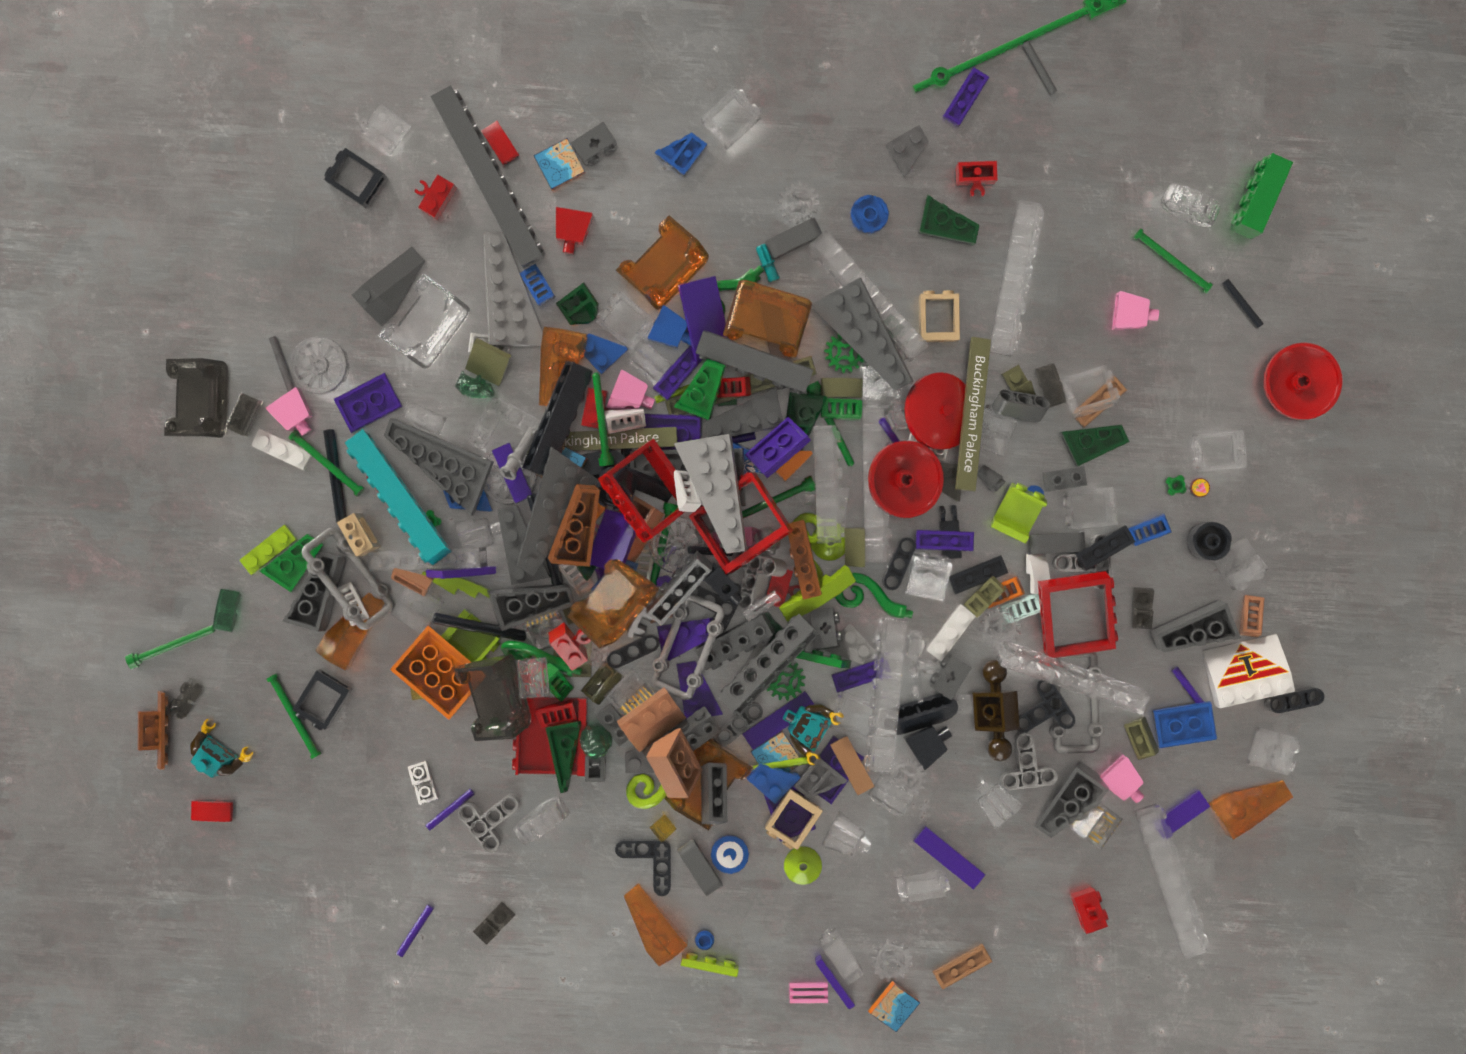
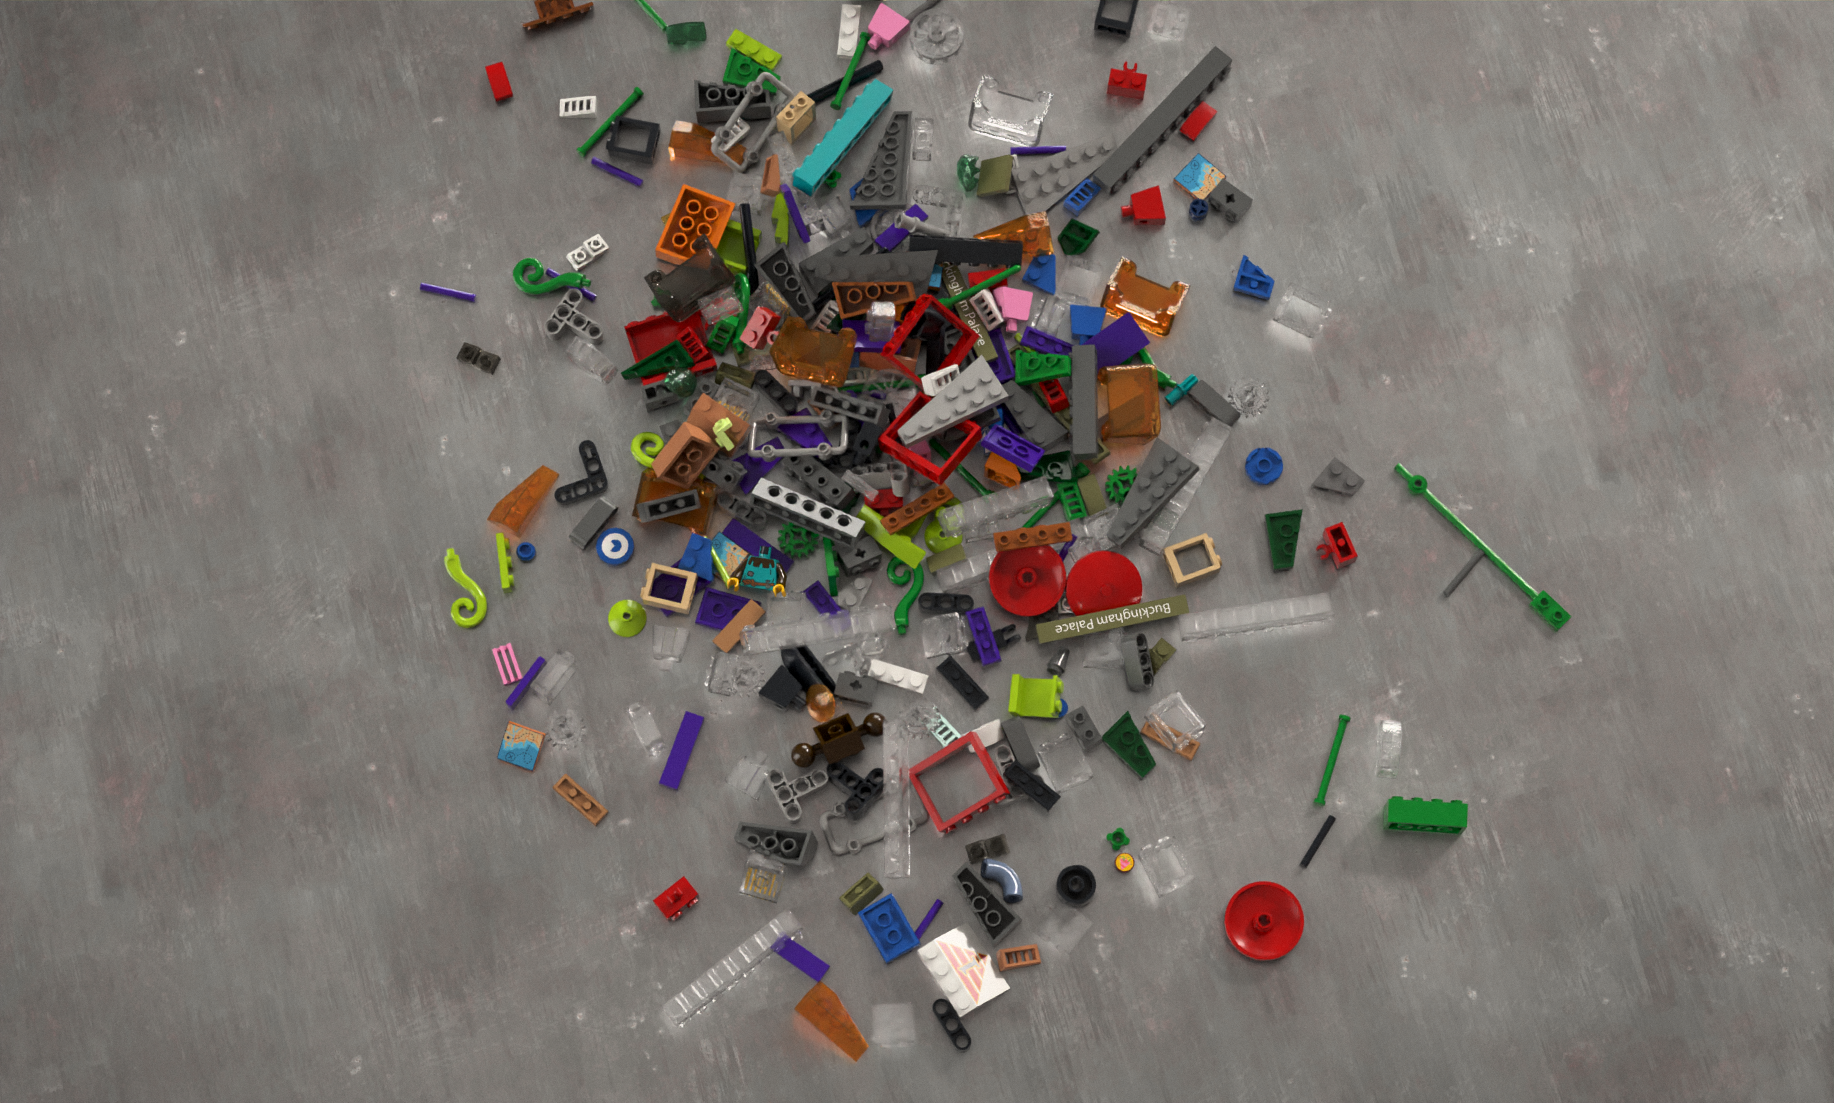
camera: 80 degrees right, 15 degrees down
clear smoke hinge [169,678,203,719] -> none
torso [190,719,253,778] -> none
dark purple tile [334,373,403,433] -> none
dark grey wedge [352,247,425,326] -> none
clear yellow tile [649,814,676,842] -> none
flat silver wing [794,758,847,799] -> none
dark purple tile [943,67,989,127] -> none
olive slope [964,576,1006,618] -> none
orange slope [988,576,1025,609] -> none
clear smoke slope [1035,363,1067,408] -> none
bright pink torso [1100,755,1144,803] -> none
bright pink torso [1112,291,1159,330] -> none
blue slope [1128,513,1172,546] -> none
none -> lime plant [444,548,487,628]
none -> green plant [513,258,591,295]
none -> white slope [559,96,597,118]
none -> dark purple bar [591,157,643,187]
none -> yellowish green bracket [712,417,734,451]
none -> clear orange dish [806,684,835,722]
none -> clear brick [865,302,896,342]
none -> sand blue cylinder [981,858,1023,903]
none -> dark orange bracket [993,522,1072,552]
none -> dark purple bar [1010,145,1066,155]
none -> dark blue wheel [1189,199,1208,221]

